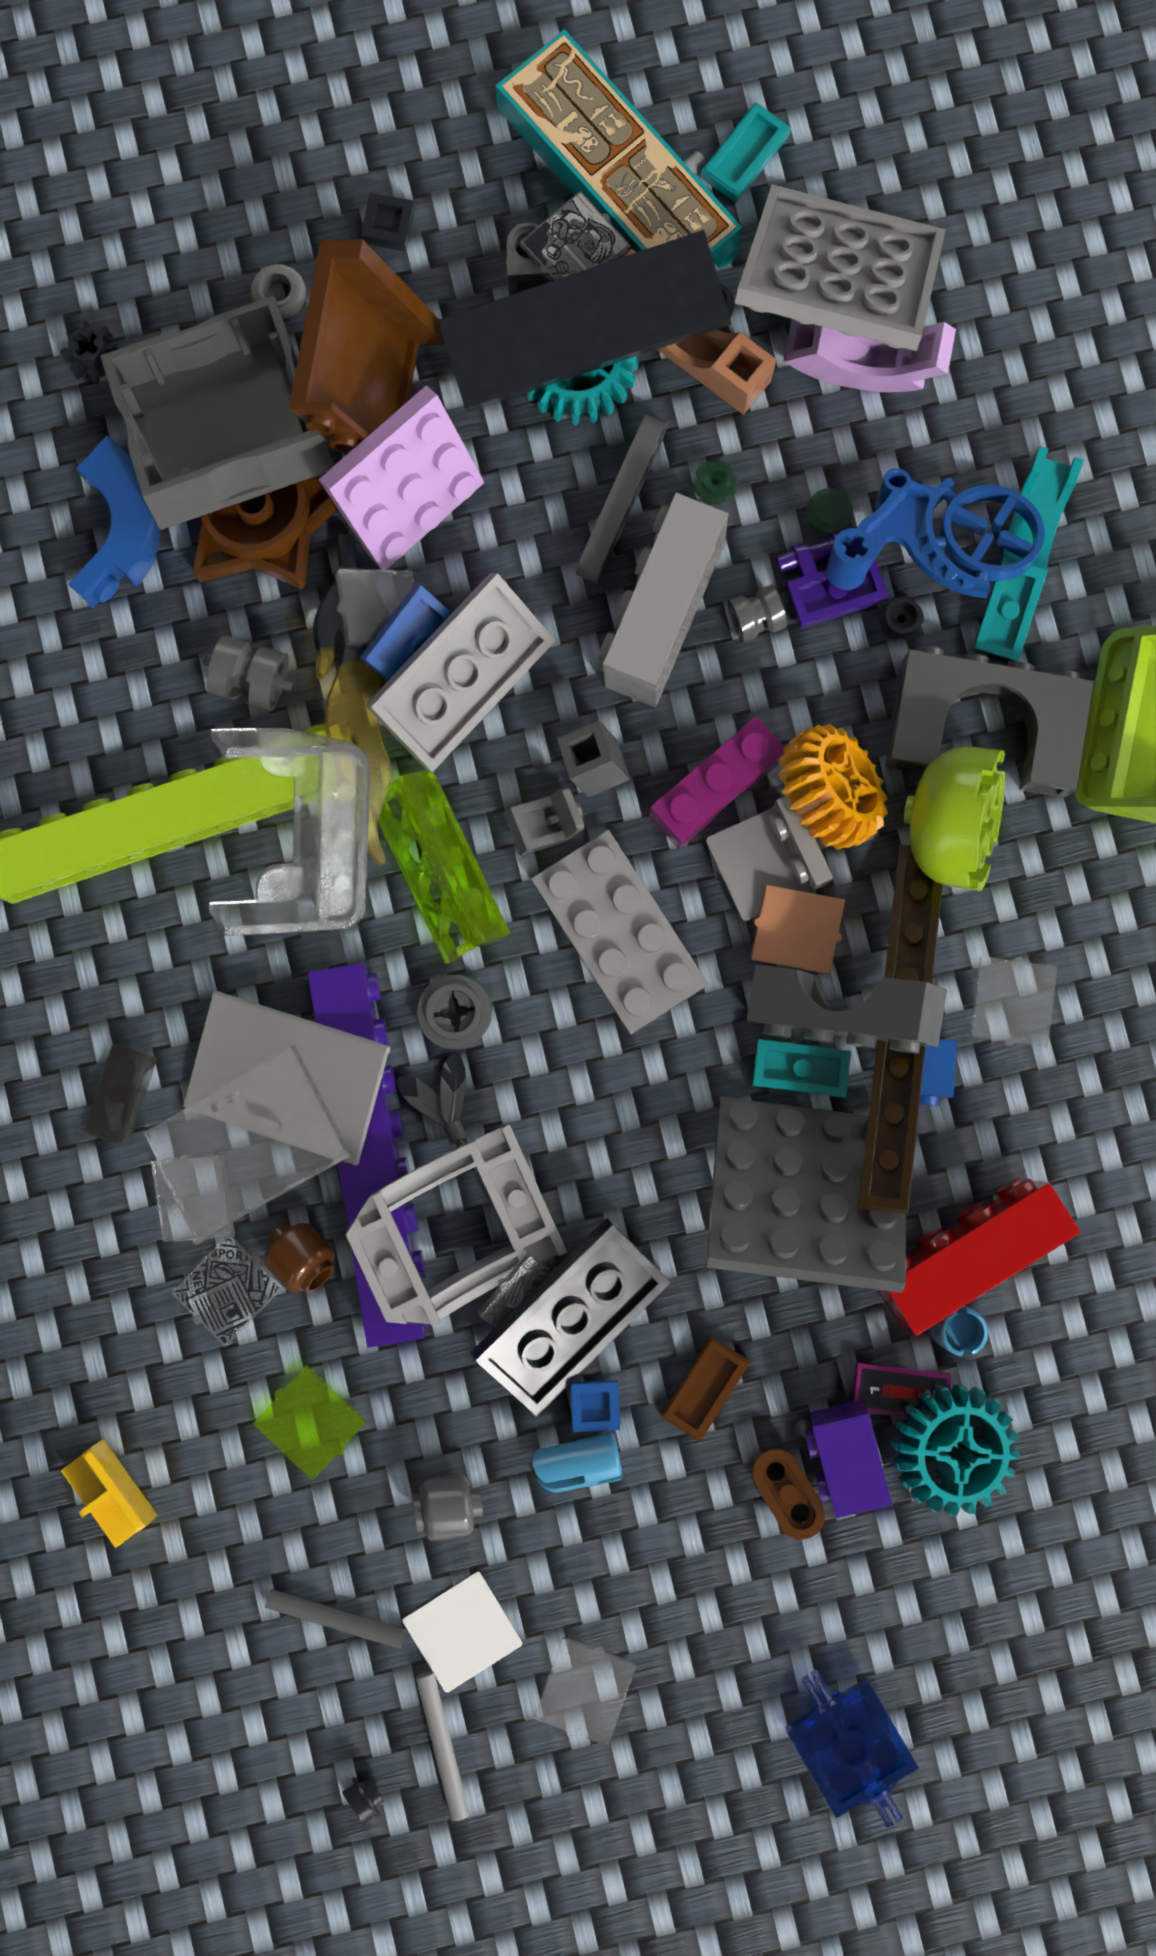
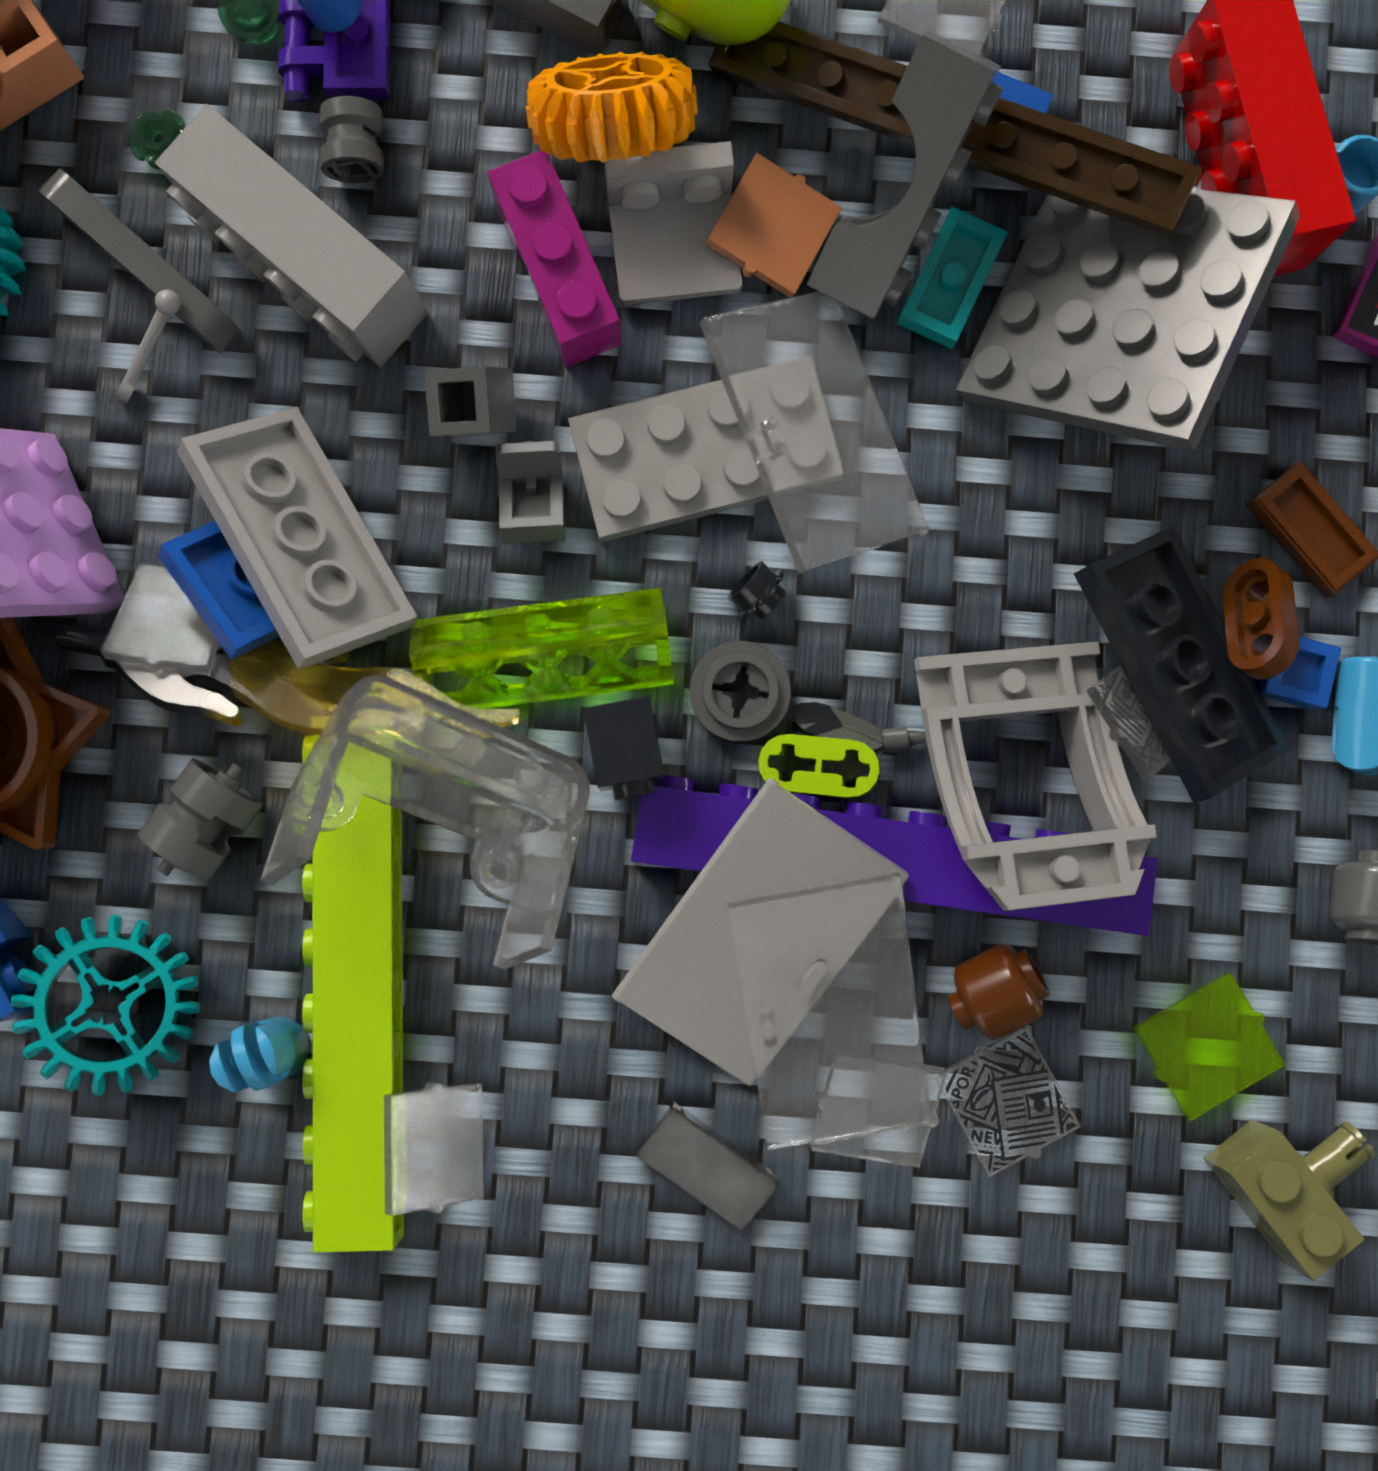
camera: 85 degrees left, 0 degrees up
yellow panel [61,1439,158,1548] -> none
none -> teal gear [11,915,200,1096]
none -> light grey hinge [115,289,181,404]
none -> dark azure arm [209,1016,310,1092]
none -> clear piece [384,1082,484,1216]
none -> black slope [583,696,665,801]
none -> clear container [699,291,929,574]
none -> black plate [728,561,786,619]
none -> lime beam [758,734,881,799]
none -> olive brick [1203,1119,1376,1281]
none -> reddish brown plate [1223,558,1300,680]

